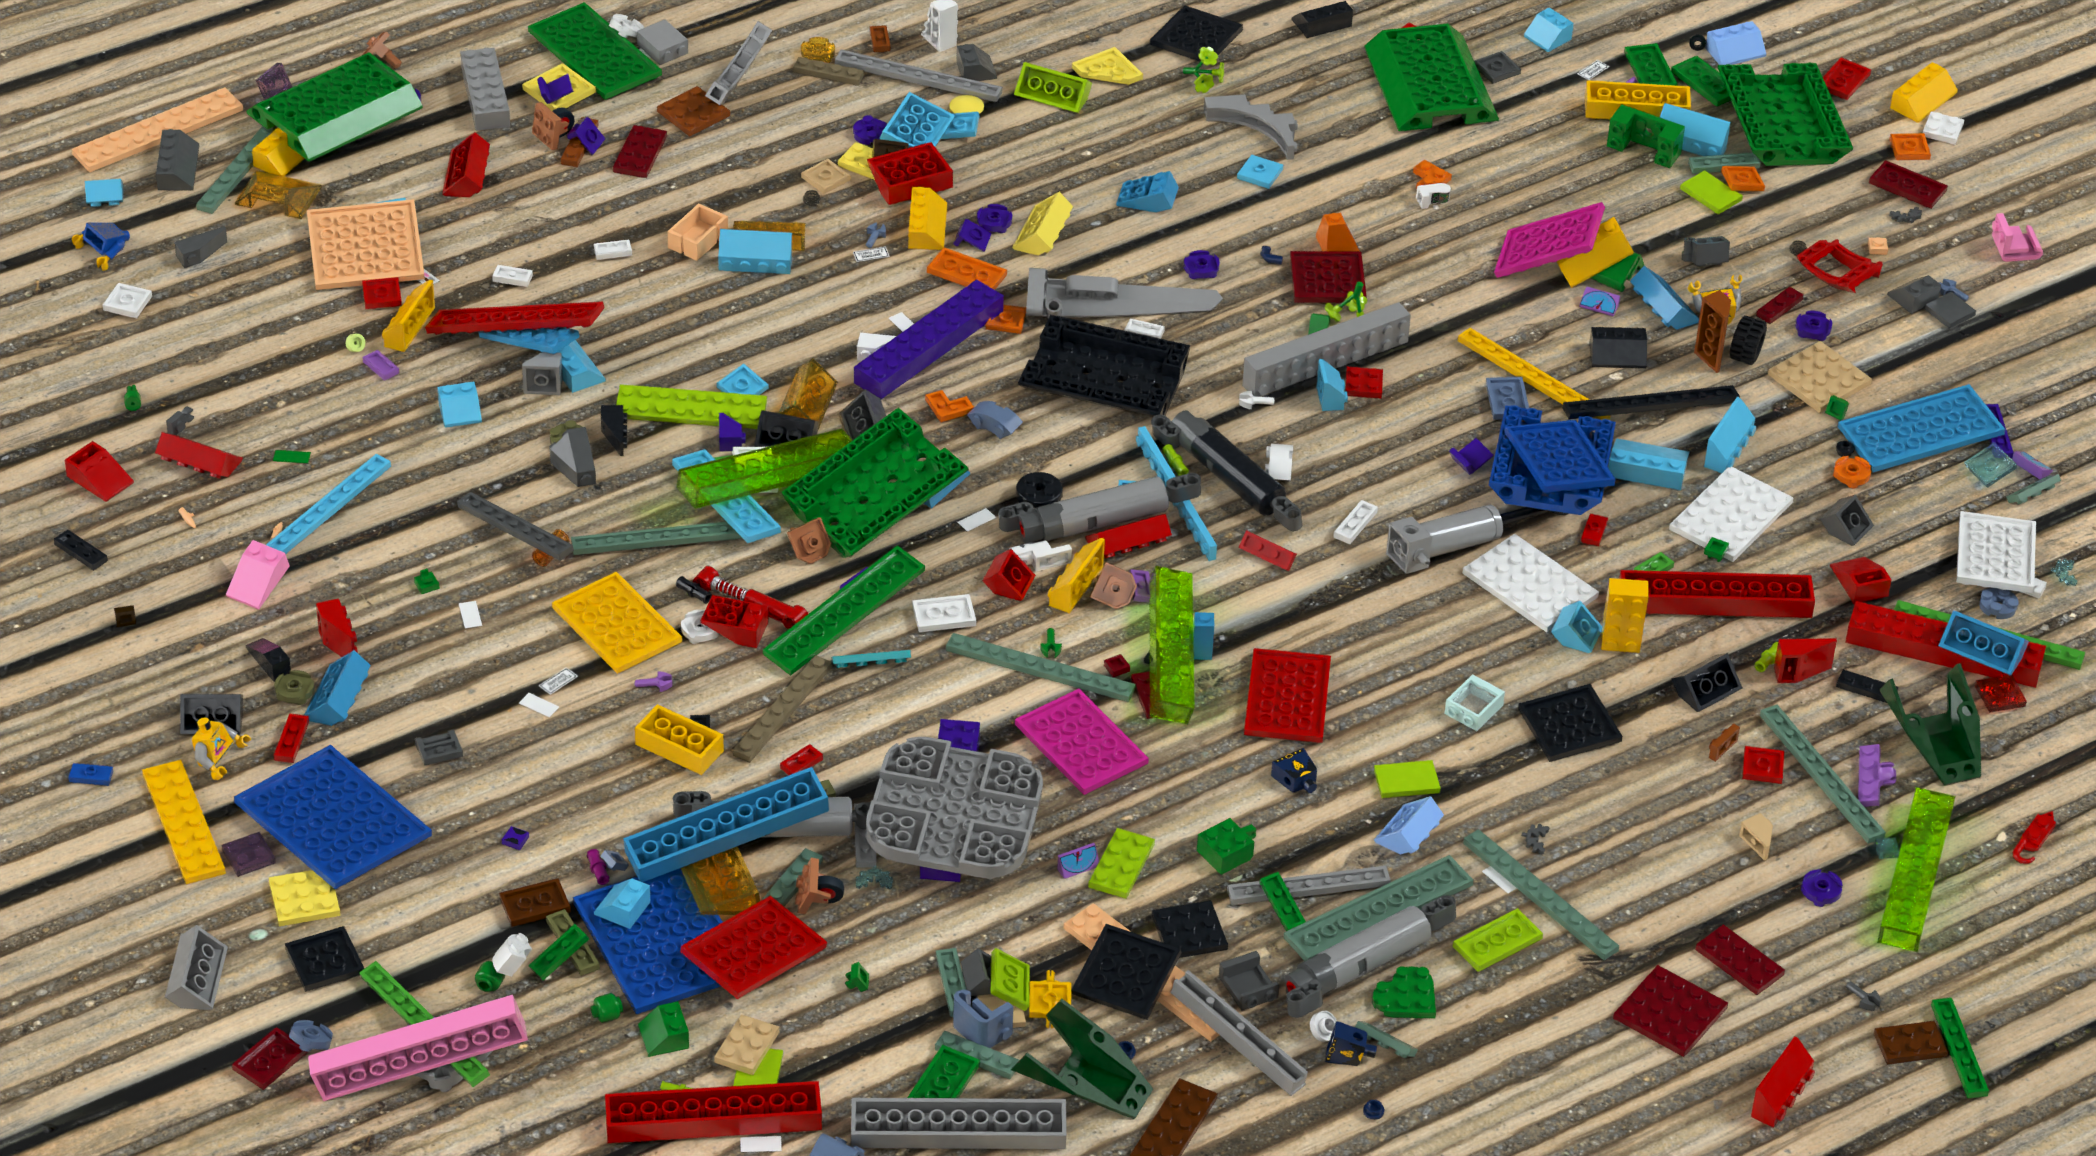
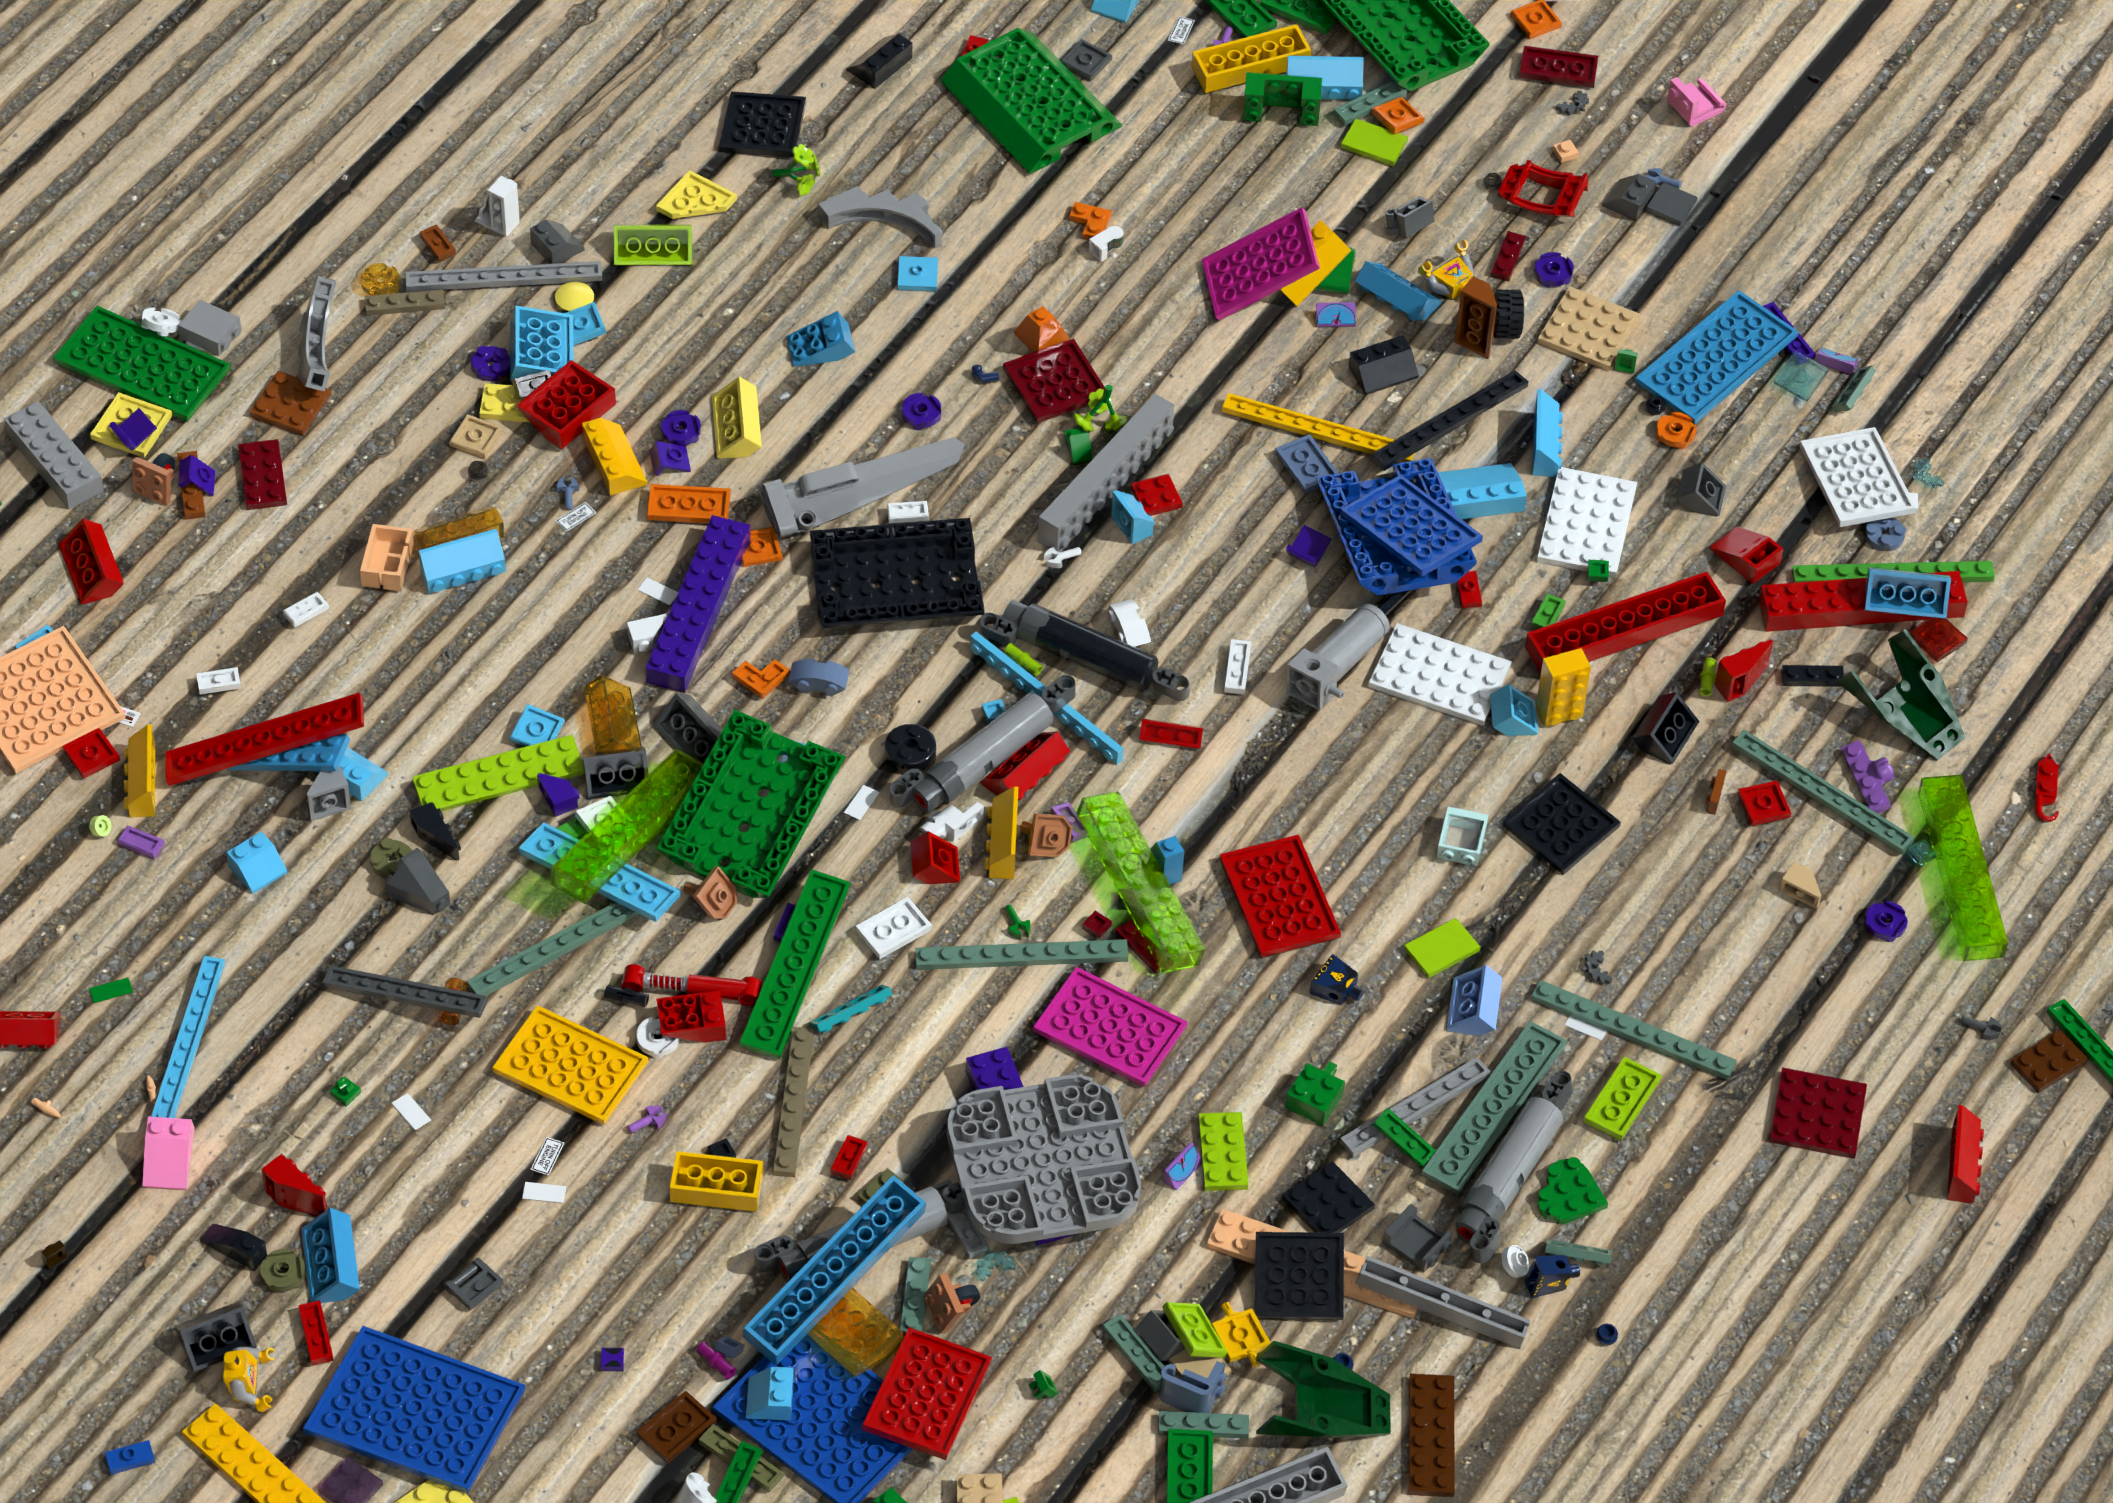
camera: 25 degrees left, 10 degrees up
dark red plate [1695,924,1785,995] -> none

